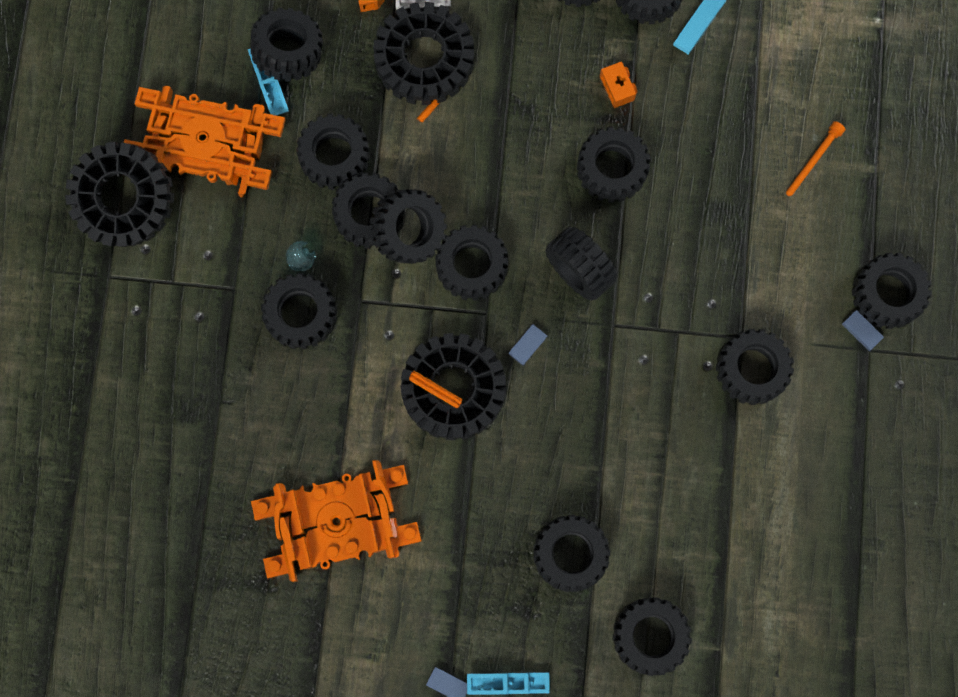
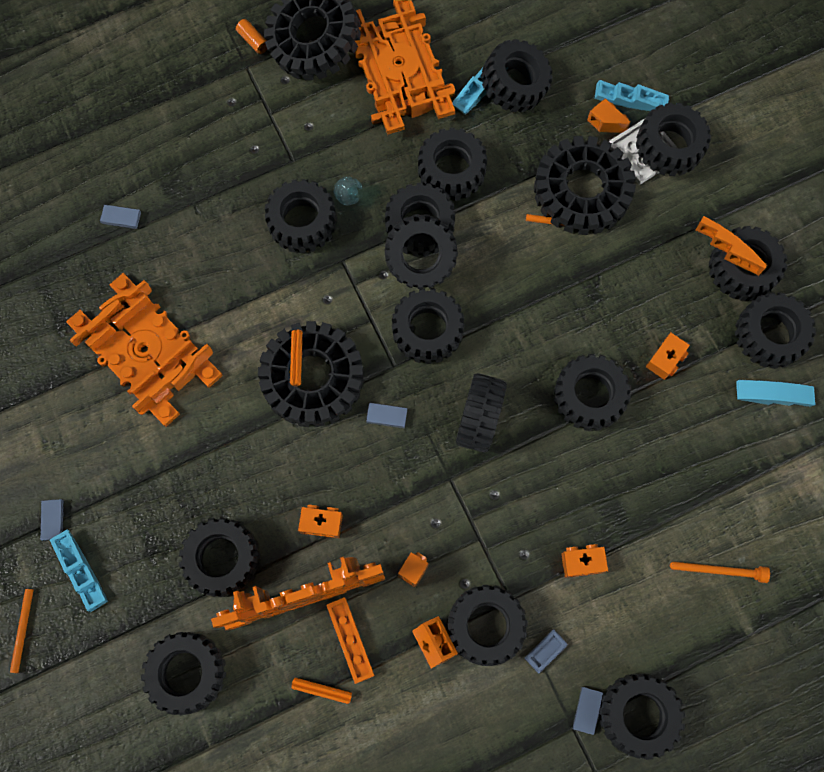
camera: 60 degrees right, 5 degrees down
none -> sand blue tile [100,205,141,229]
none -> orange piece [211,556,385,630]
none -> orange piece [236,19,267,54]
none -> orange axle [291,678,352,704]
none -> orange brick [298,505,343,538]
none -> orange plate [326,597,375,684]
none -> orange brick [398,552,429,588]
none -> orange brick [412,616,458,669]
none -> sand blue tile [524,629,568,674]
none -> orange brick [561,544,608,578]

